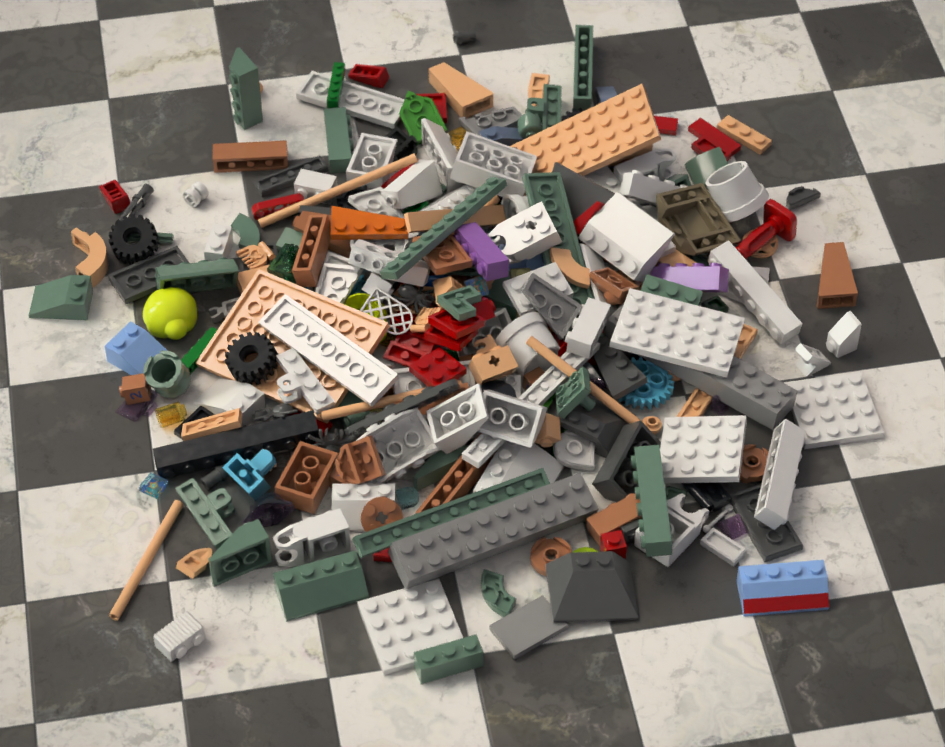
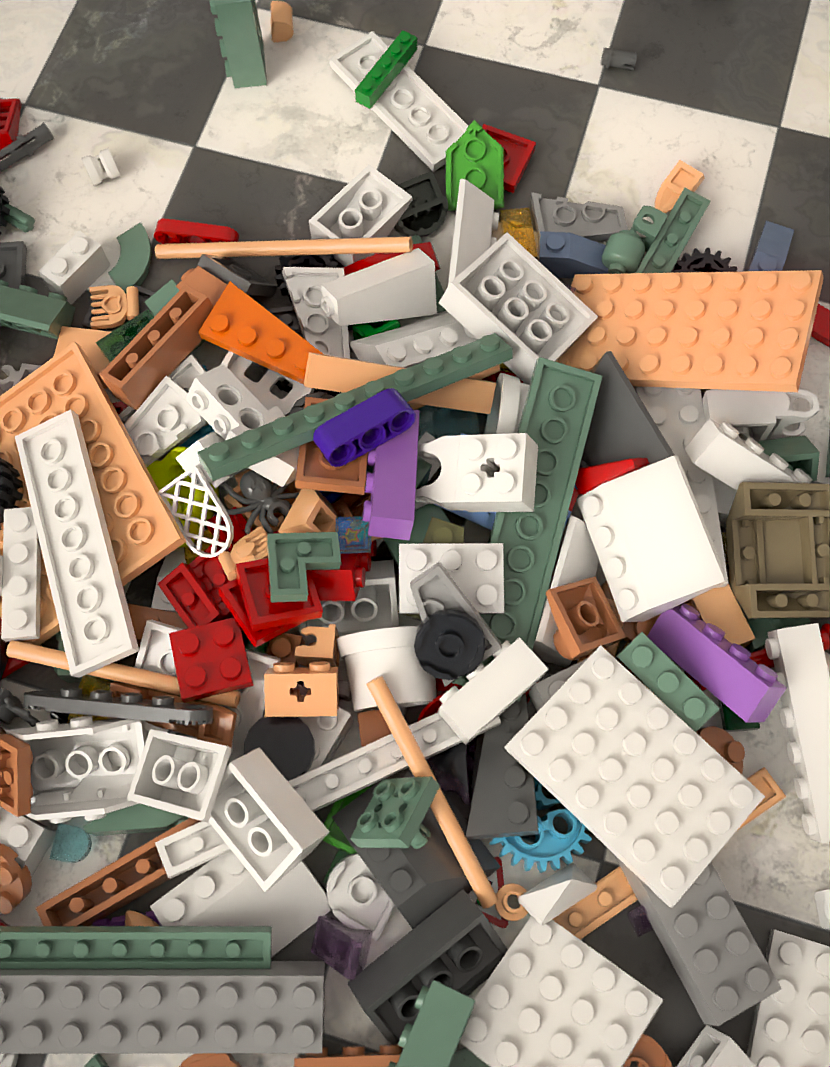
camera: 30 degrees right, 20 degrees up
nougat brick [213,140,288,173] -> none
dark grey tile [253,155,328,197] -> none
white brick [294,169,337,205] -> none
sand green brick [324,107,354,173] -> none
red slope [348,64,389,88] -> none
light nougat slope [429,62,493,118] -> none
light nougat slope [535,413,561,447] -> none
light nougat tile [549,247,590,289] -> none
sand green brick [573,25,593,111] -> none
none -> clear purple slope [311,916,373,980]
none -> dark purple beam [313,388,416,467]
none -> black tile [414,609,486,680]
none -> white slope [518,862,597,926]

